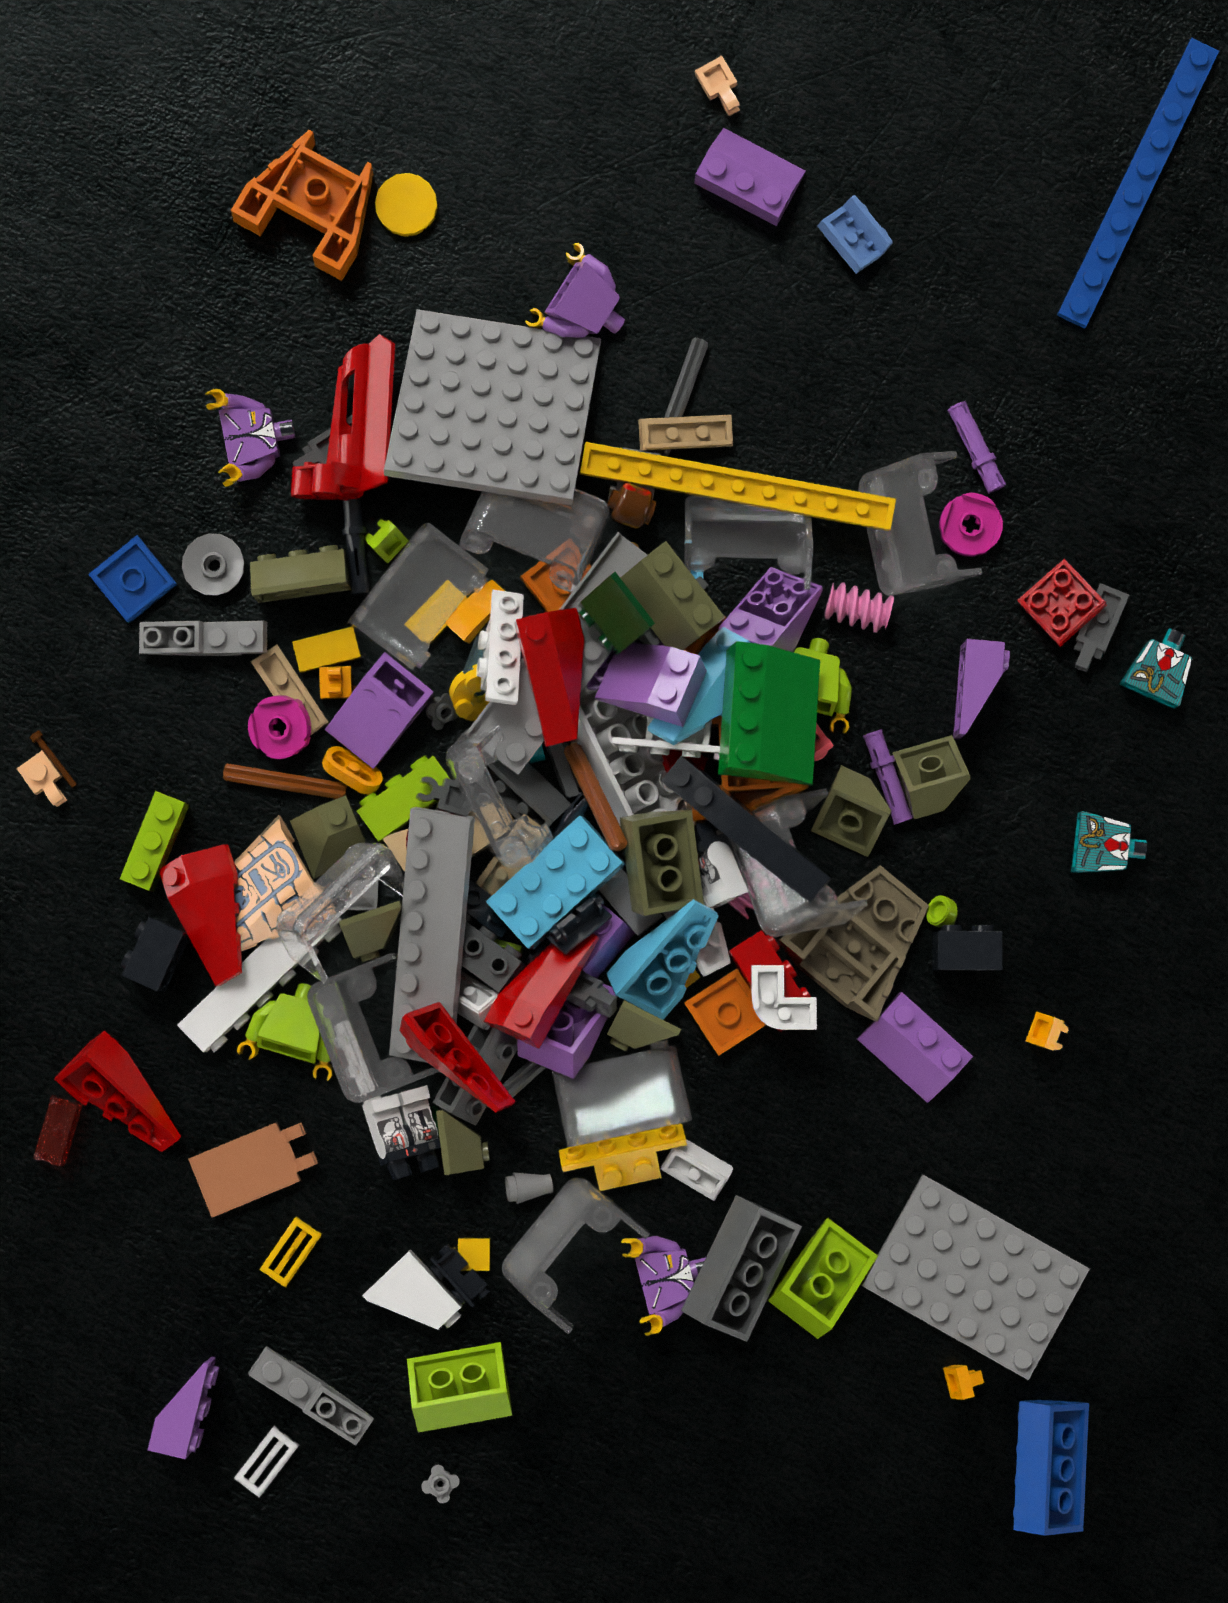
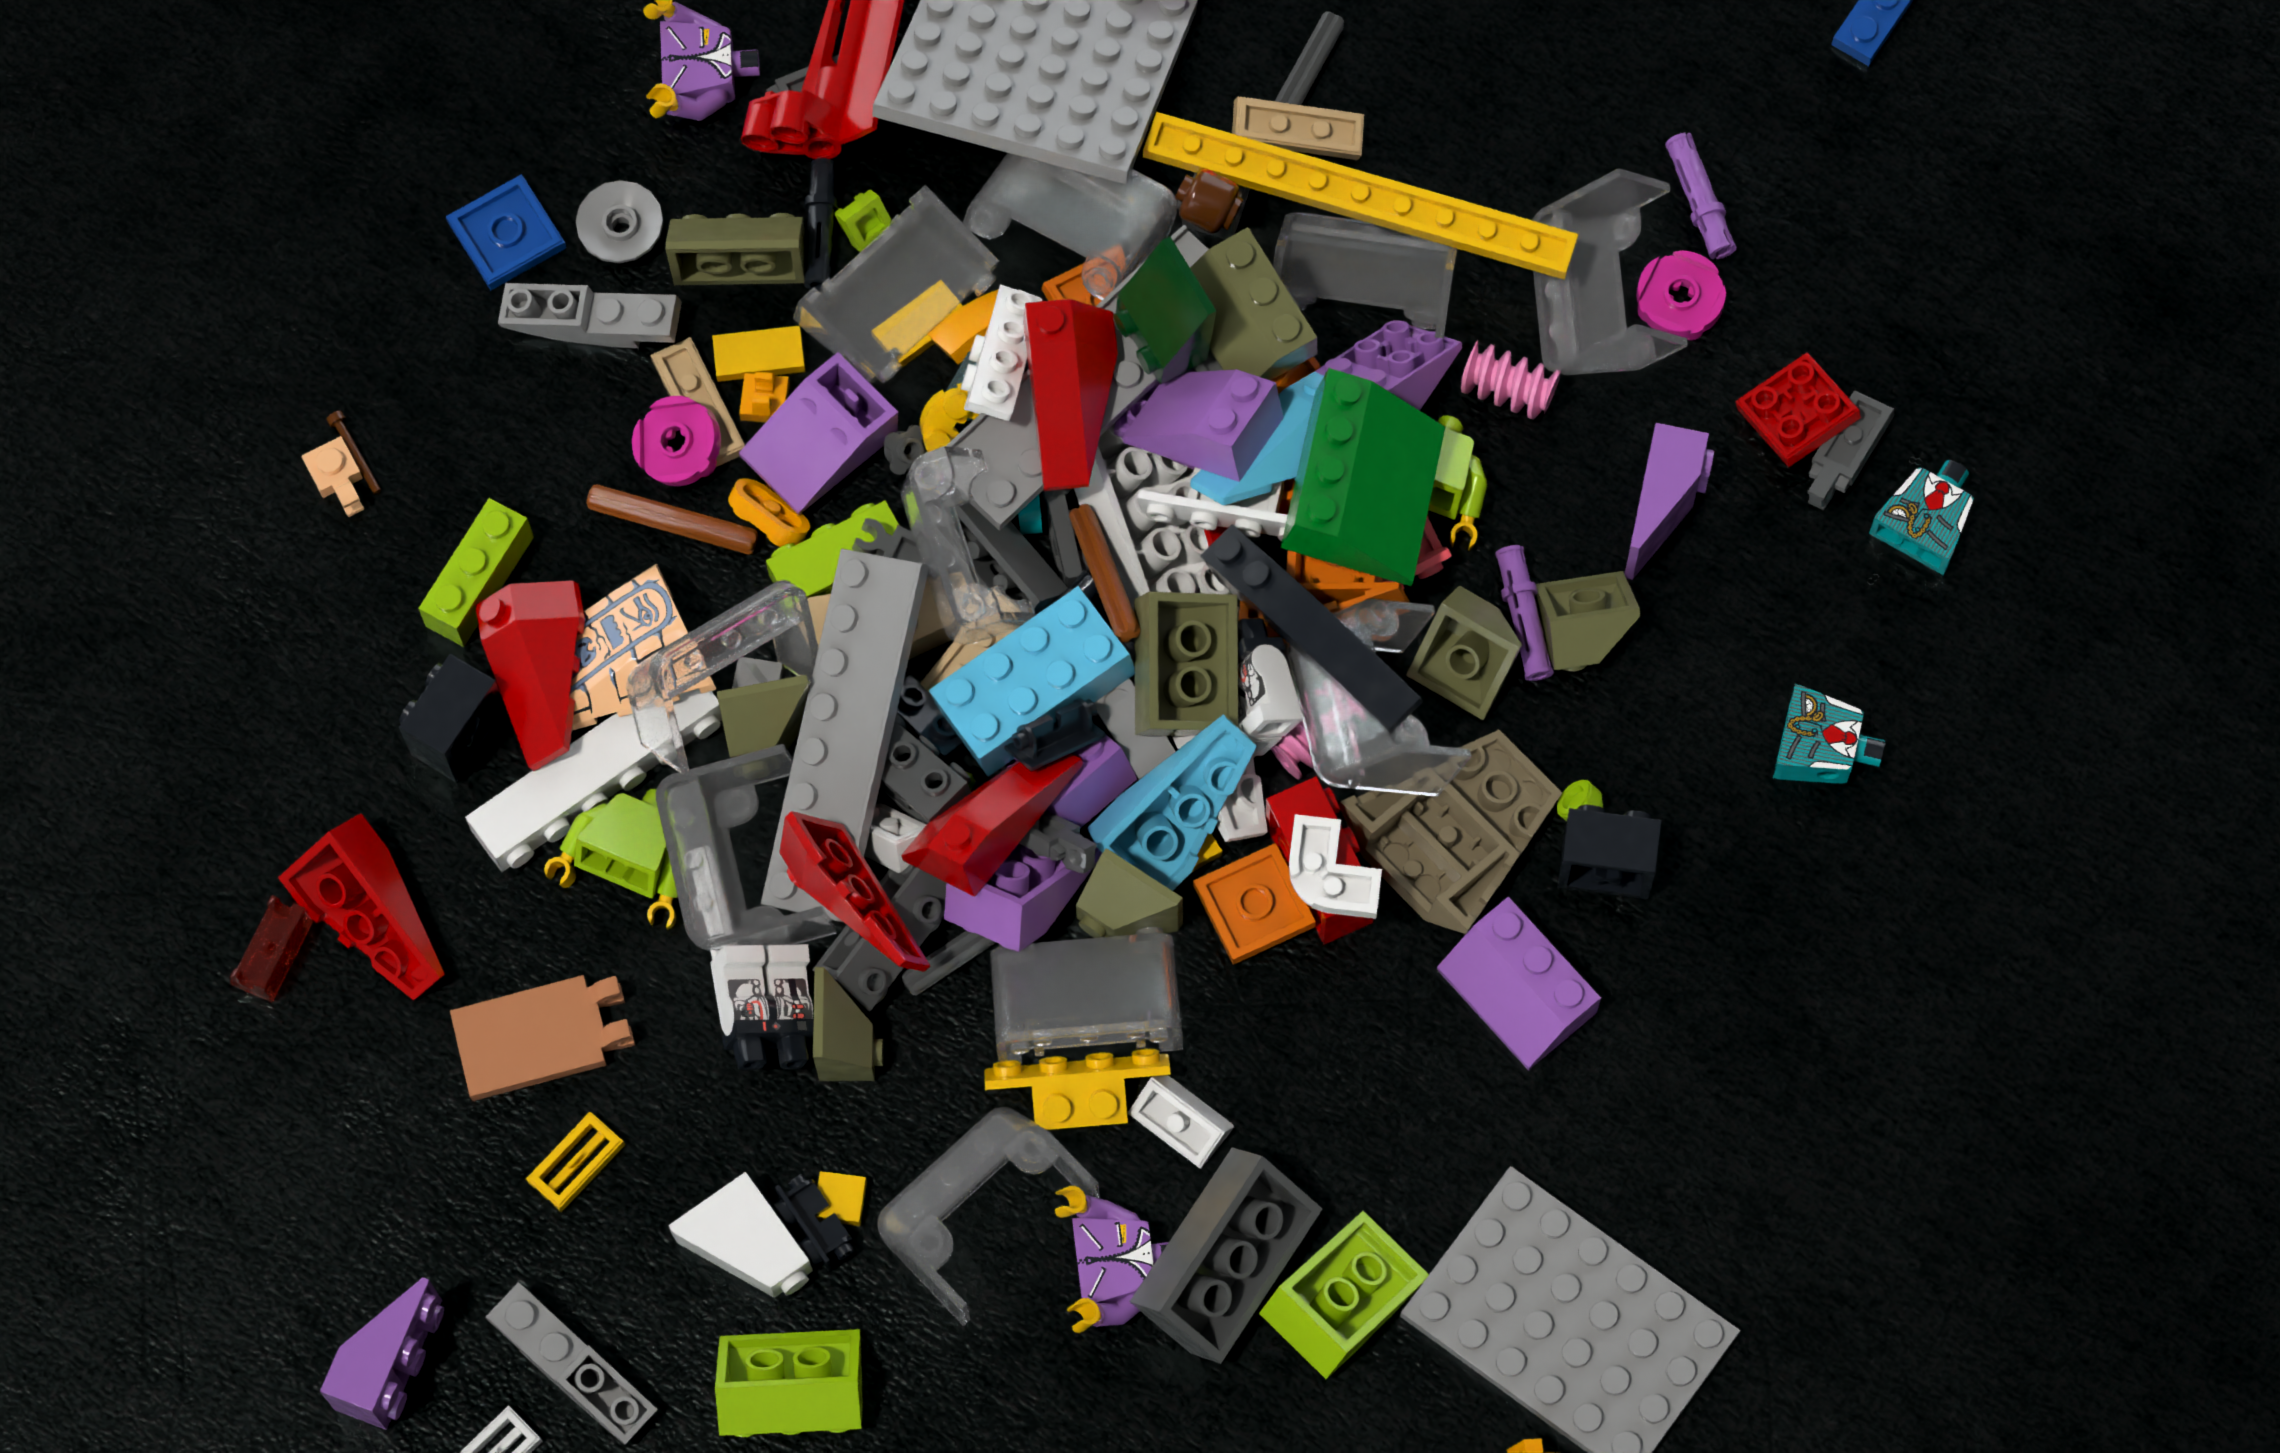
camera: 10 degrees right, 15 degrees down
olive slope [290,795,372,879] -> none
light grey cone [505,1172,553,1204] -> none
light orange tile [1026,1012,1068,1051] -> none

